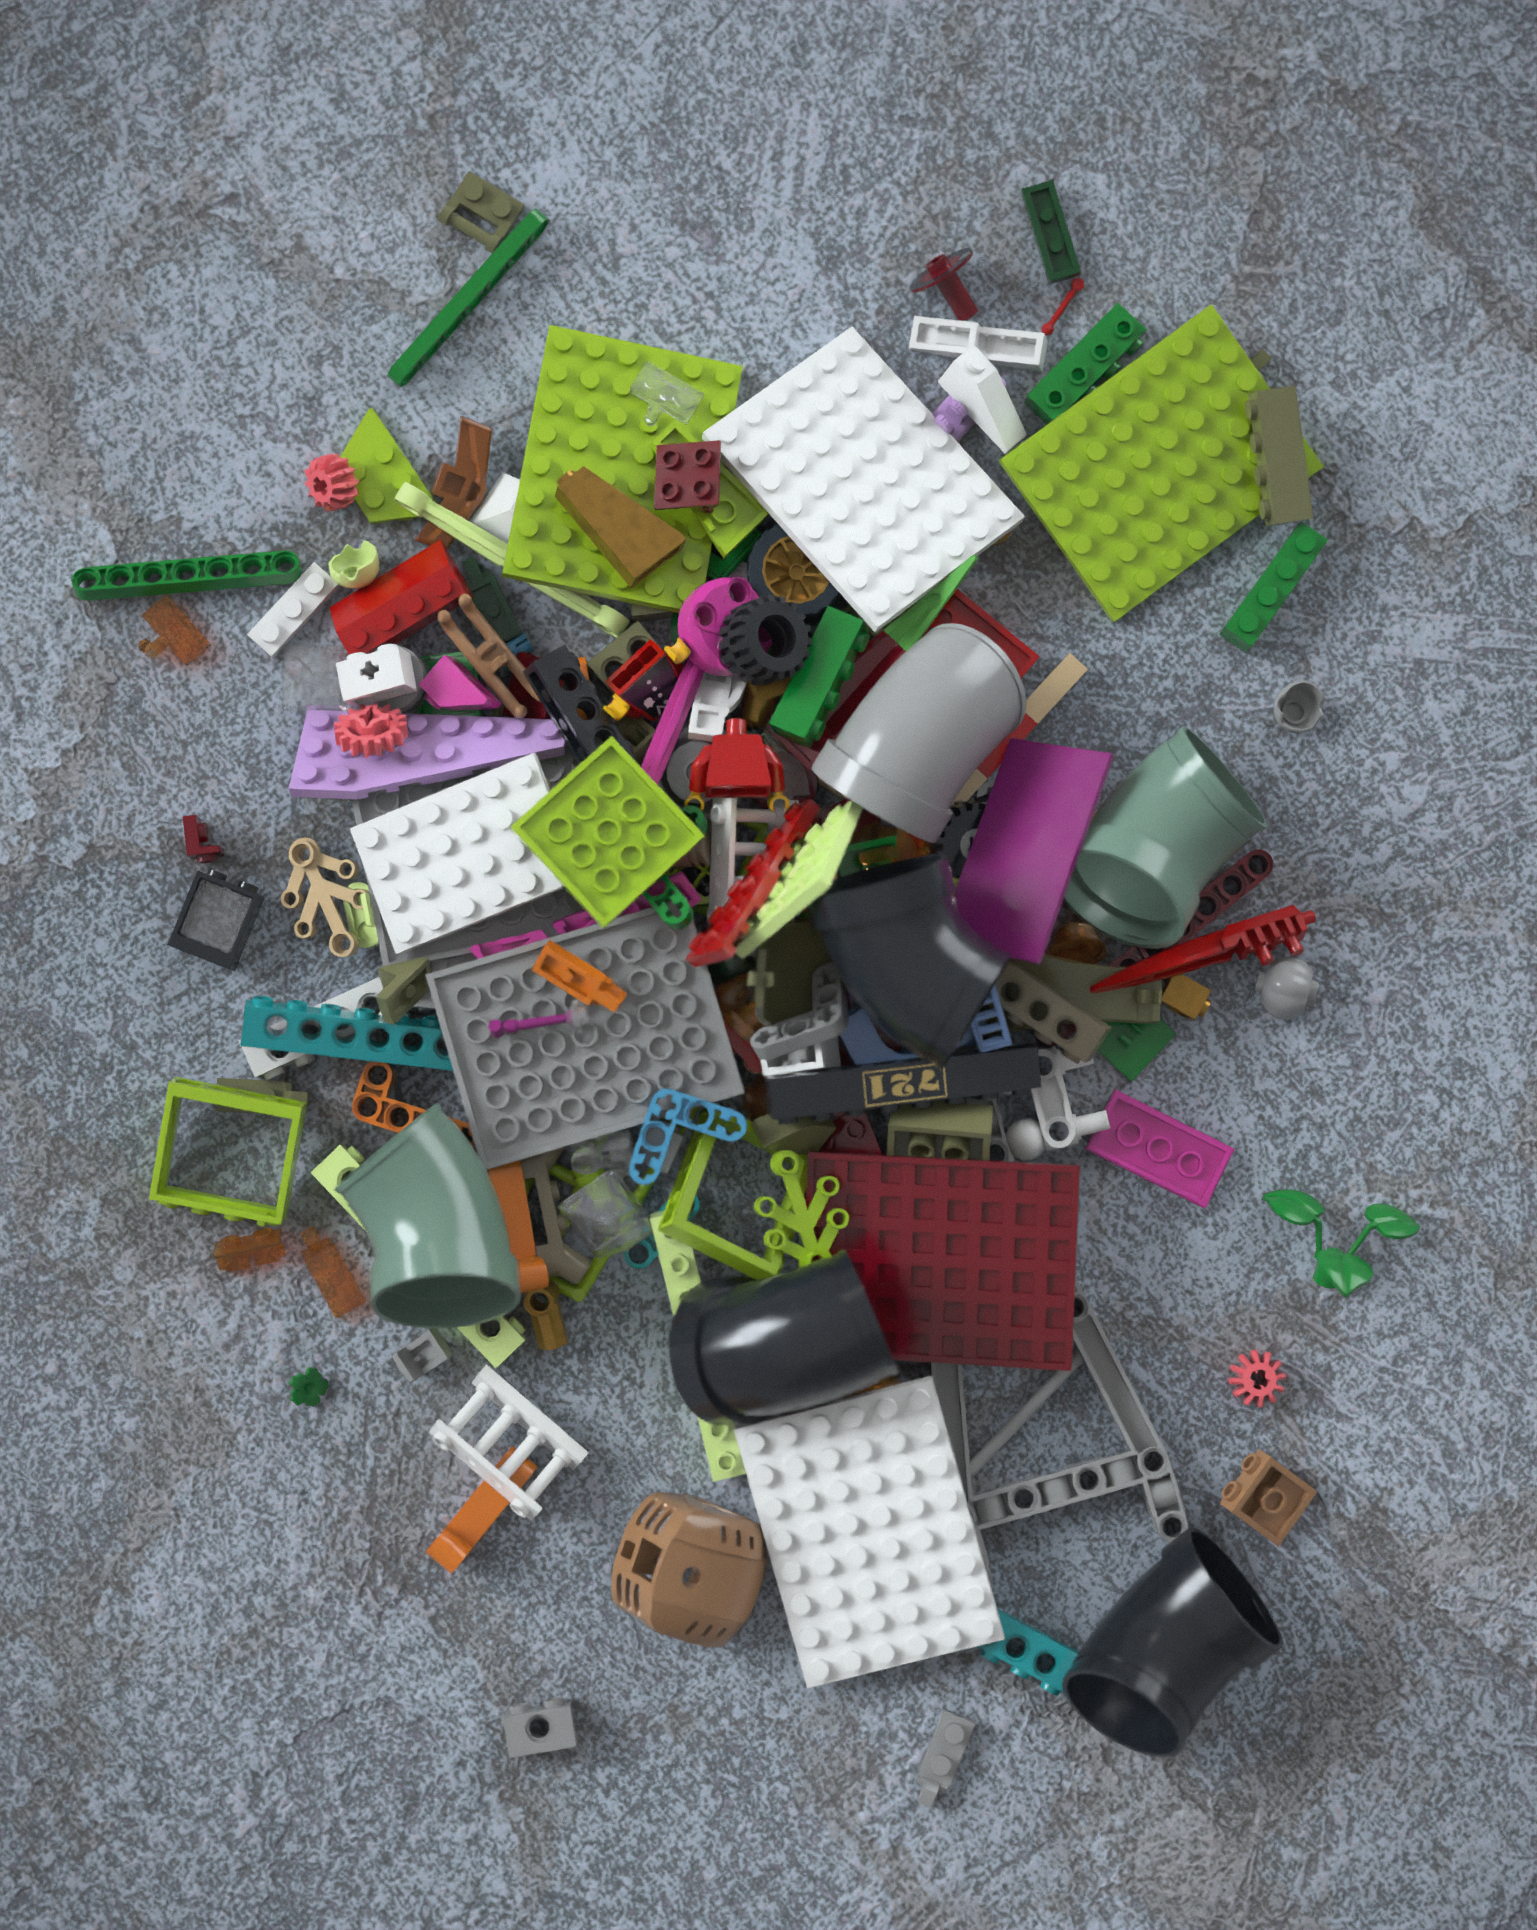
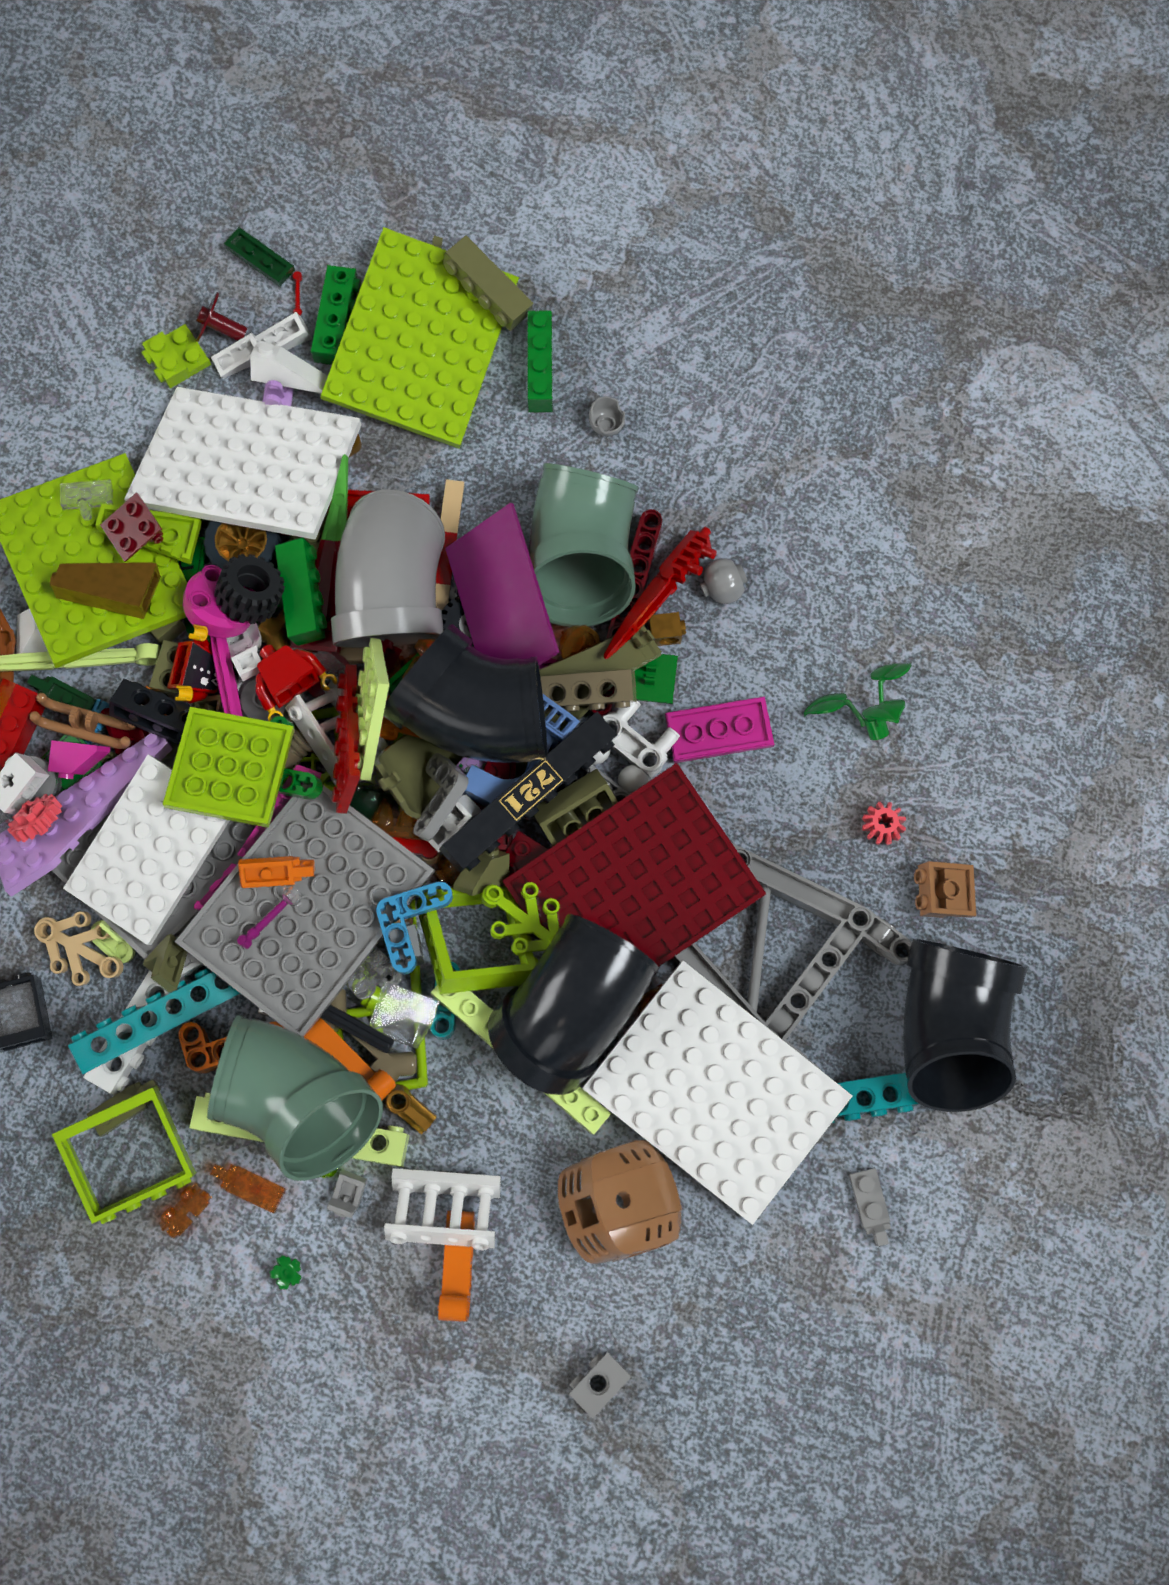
camera: 30 degrees left, 10 degrees down
none -> lime plate [141,324,211,389]
none -> black axle [321,1004,394,1053]

